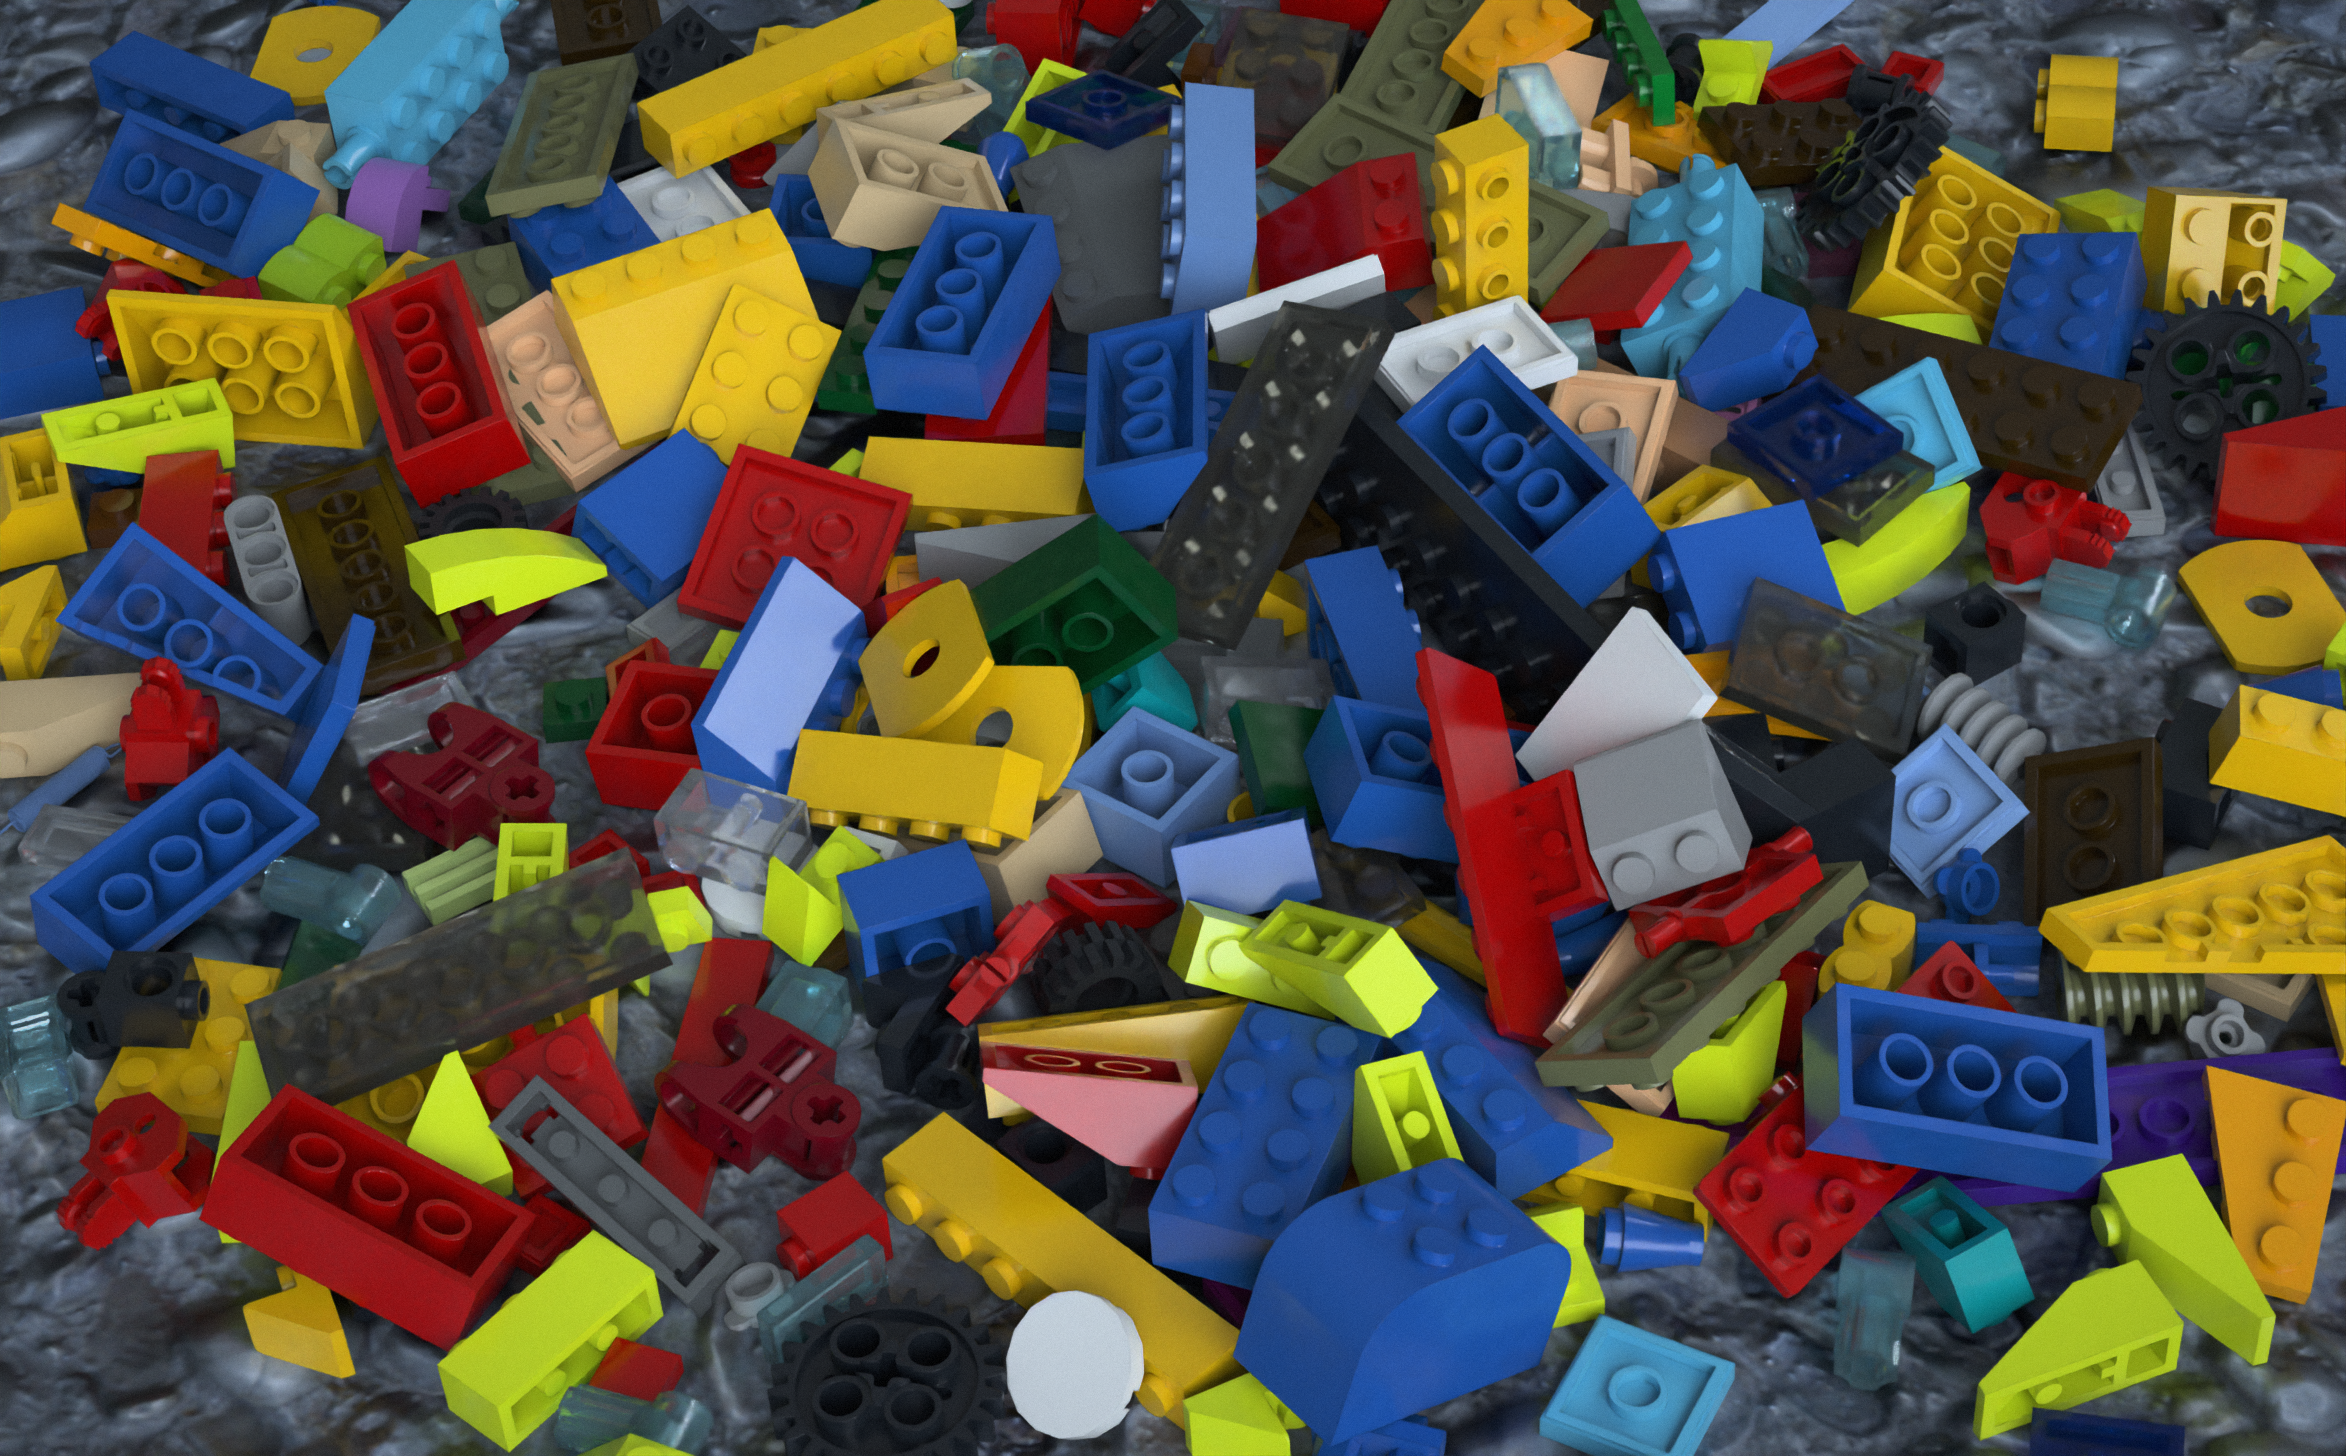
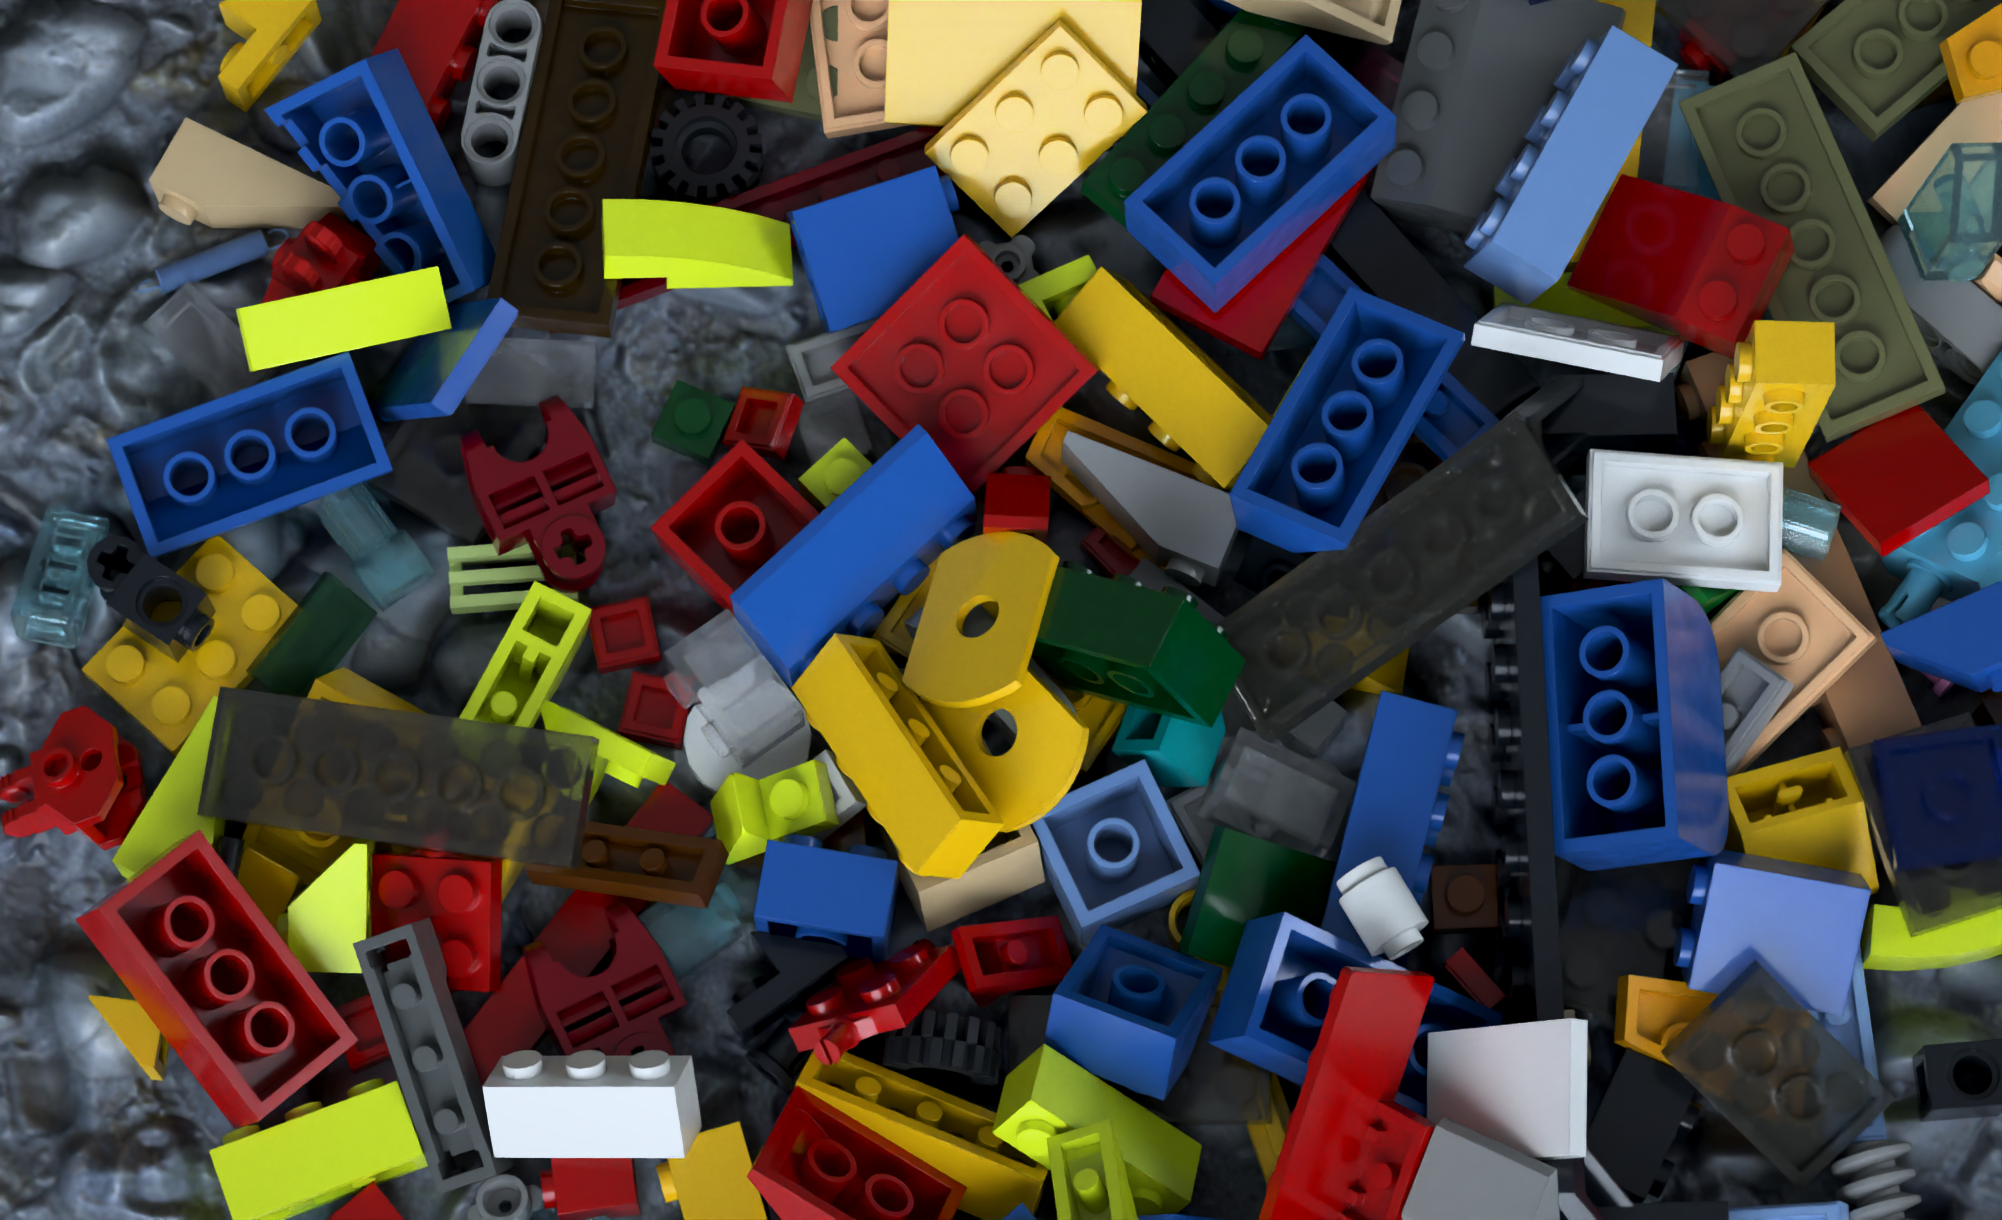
camera: 25 degrees right, 30 degrees up
none -> neon yellow slope [236,266,452,372]
none -> white brick [482,1050,702,1158]
none -> reddish brown plate [524,816,729,909]
none -> white brick [1336,856,1429,960]

